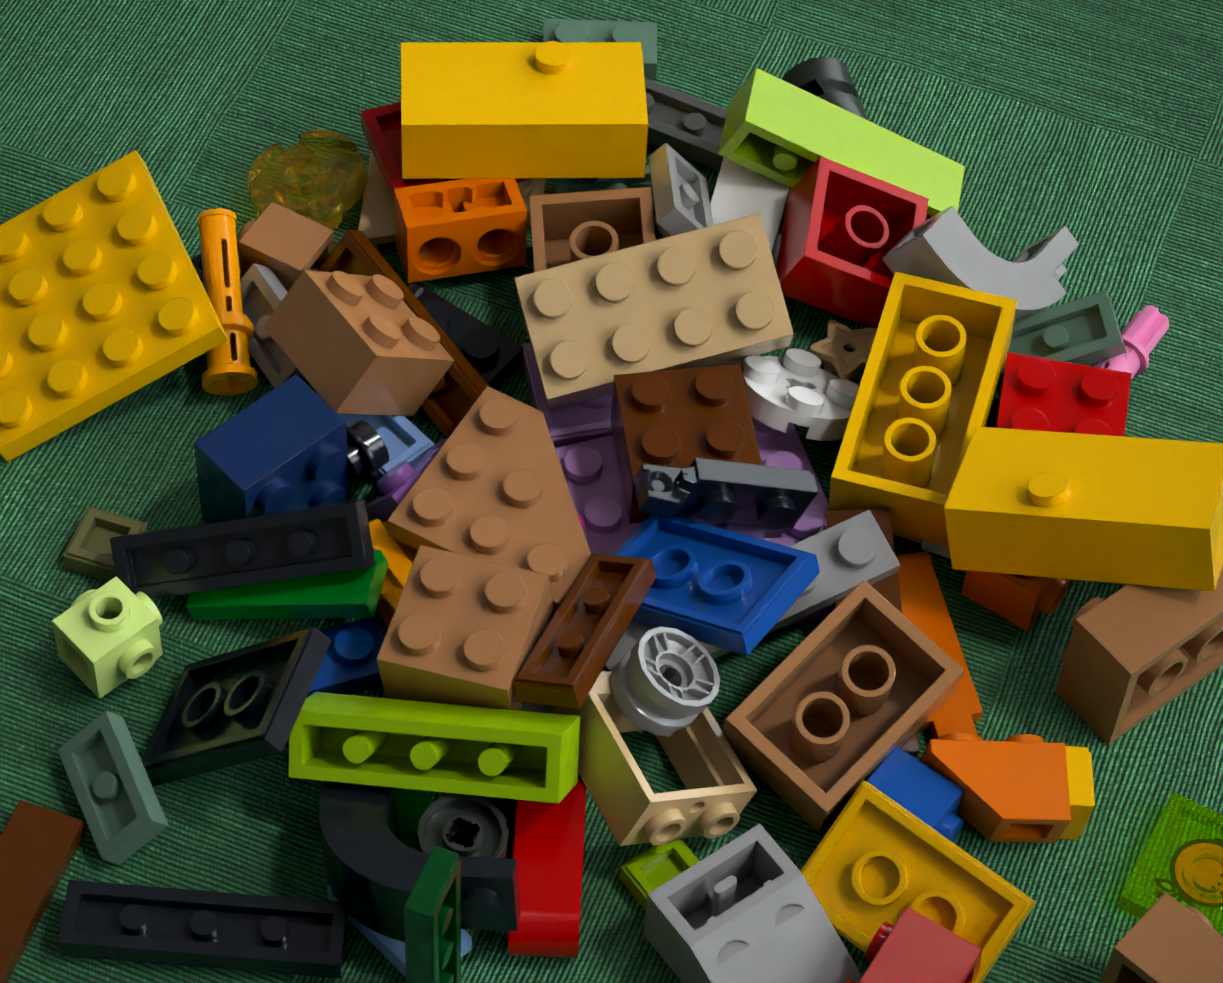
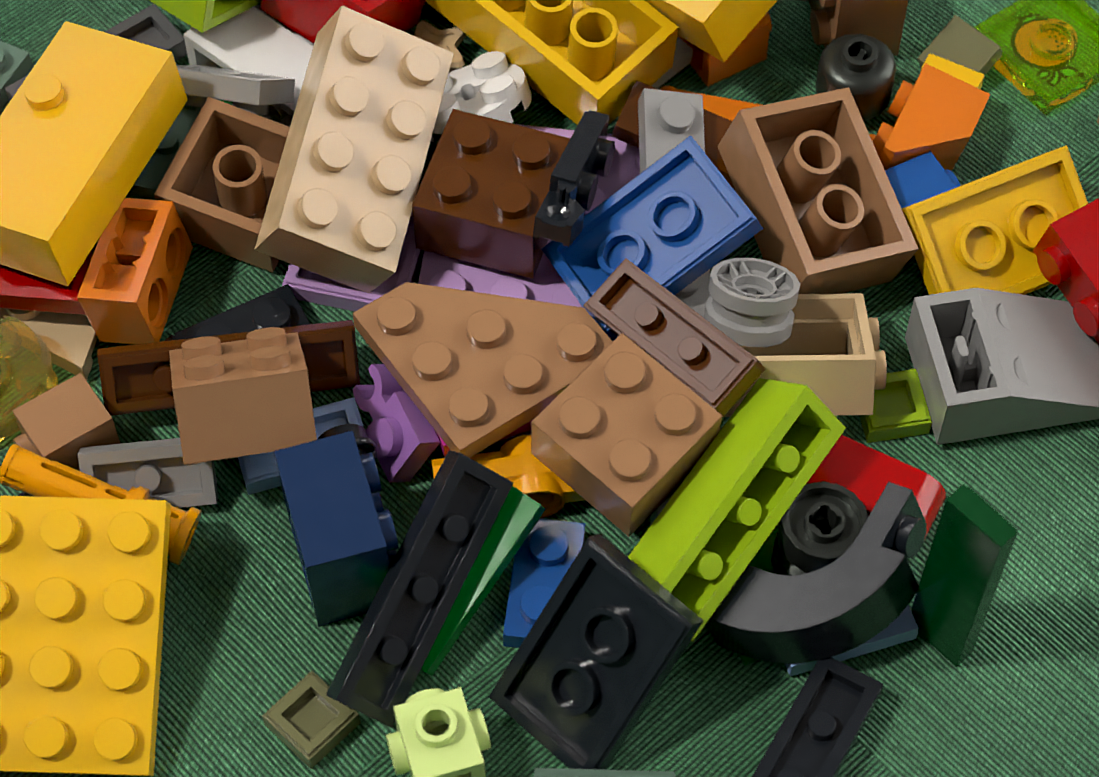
camera: 60 degrees left, 5 degrees up
none -> pearl dark grey head [815,34,896,121]
none -> olive tile [917,15,1002,75]

